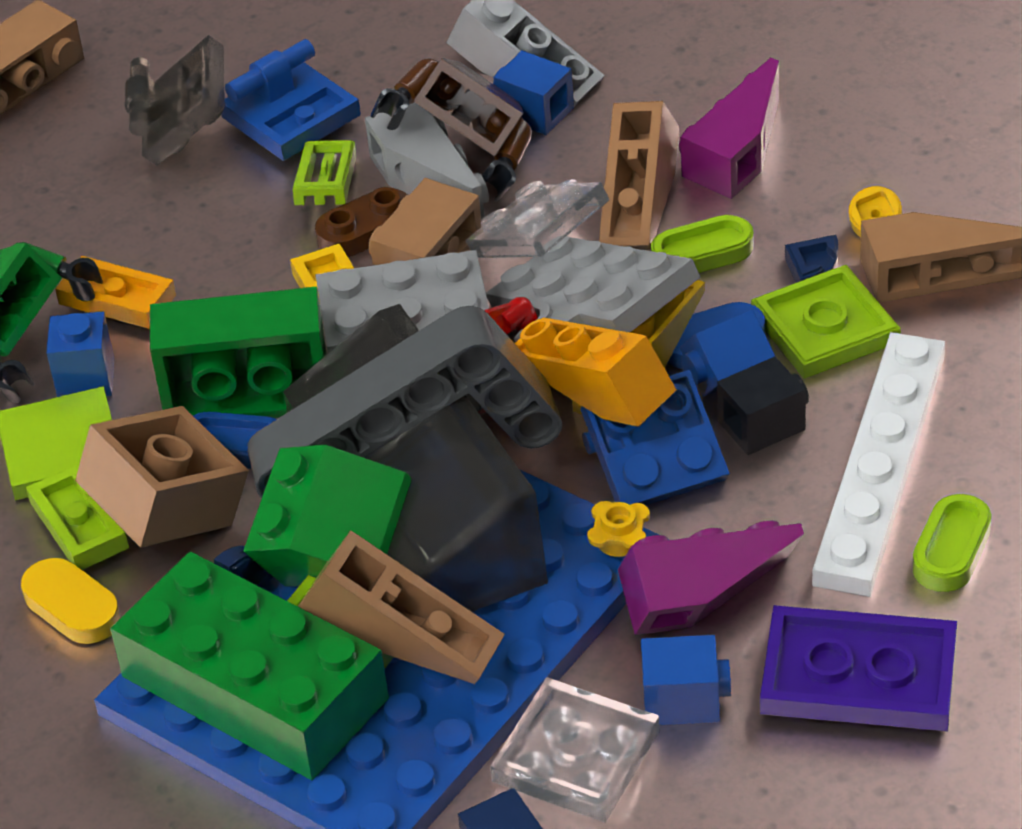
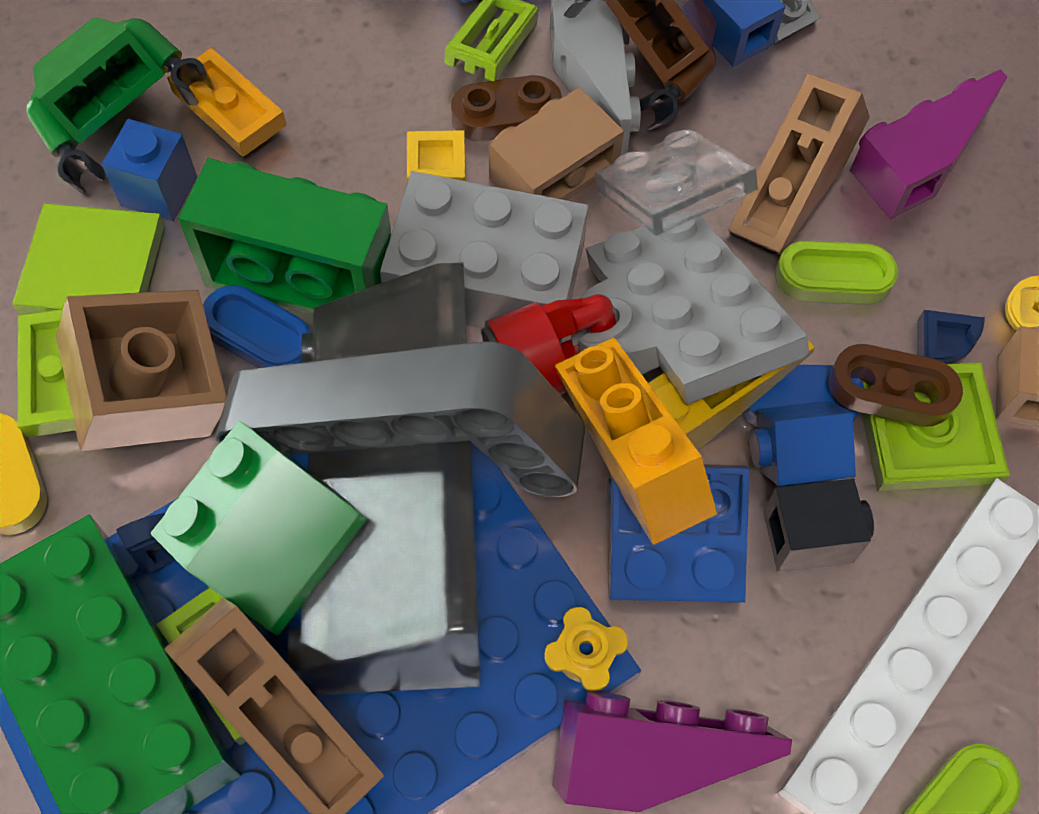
camera: 15 degrees right, 20 degrees up
none -> reddish brown plate [828,344,963,426]

